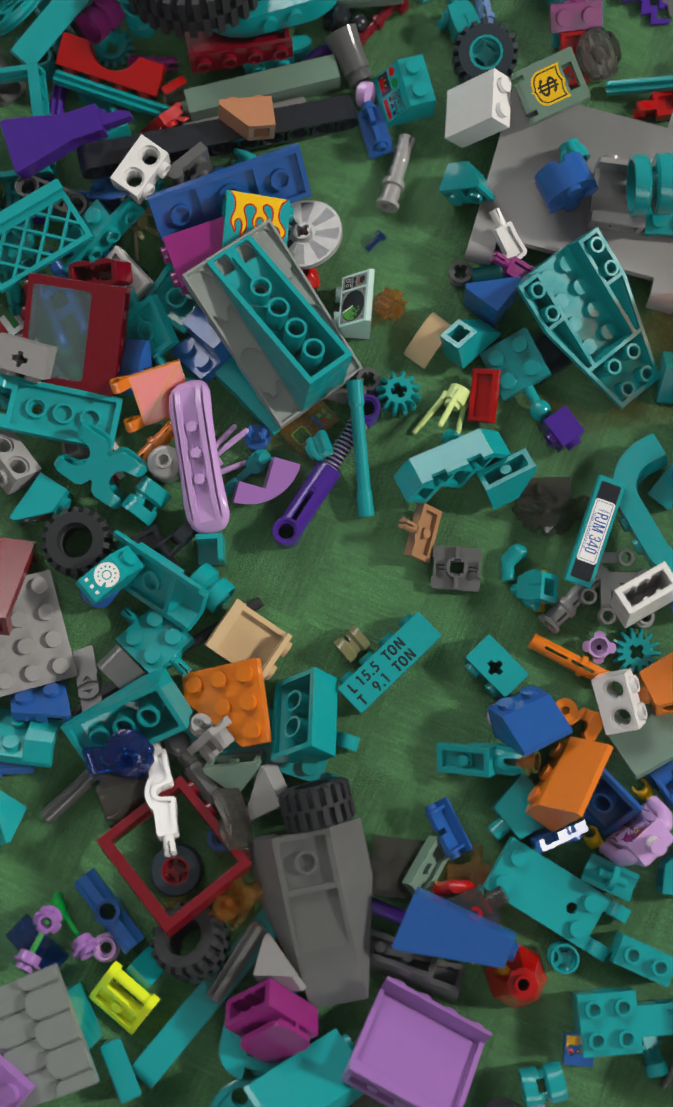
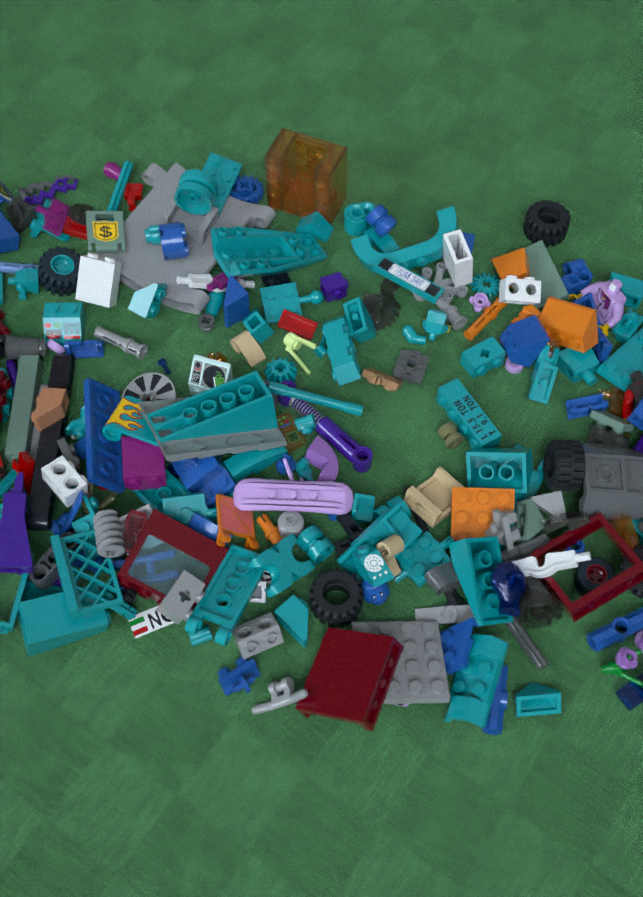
camera: 80 degrees left, 20 degrees down
none -> light grey piece [93,510,125,558]
none -> tan panel [376,534,404,577]

